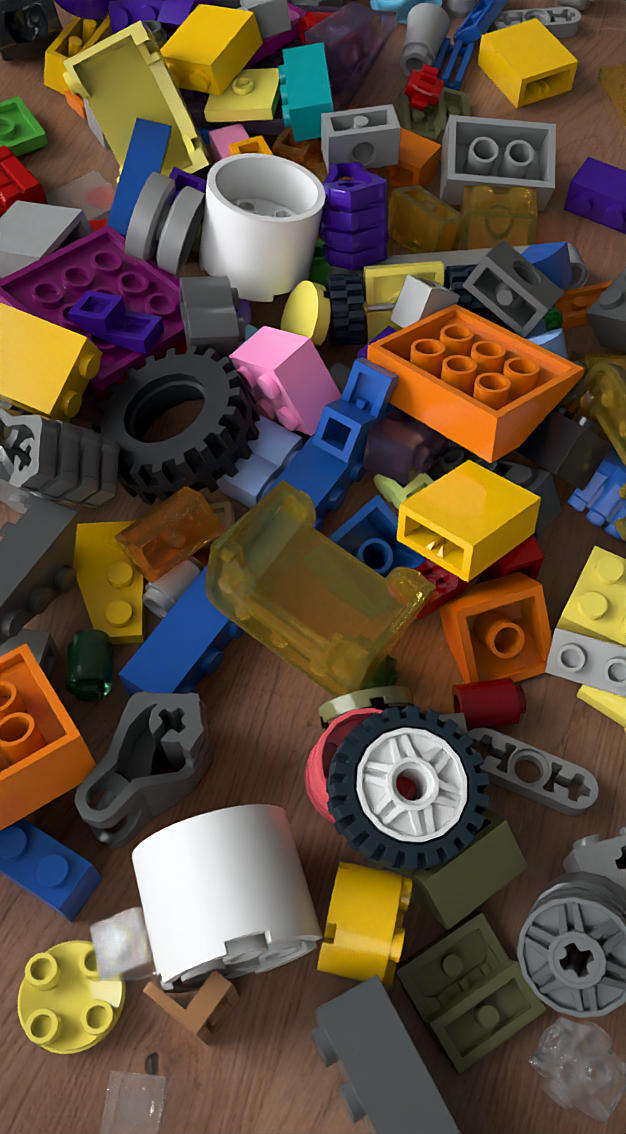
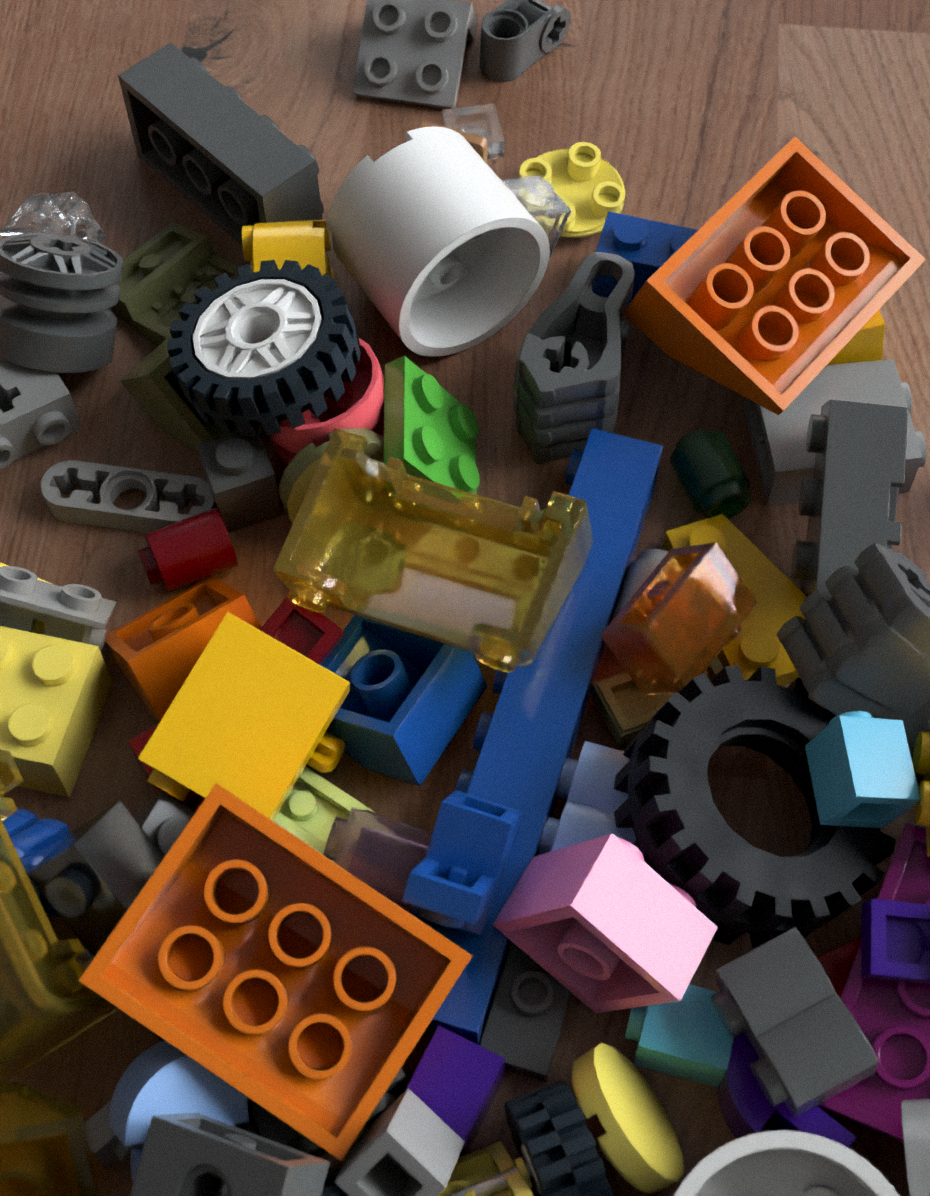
camera: 165 degrees right, 0 degrees up
none -> bright green plate [383,356,480,522]
none -> medium azure brick [805,711,920,828]

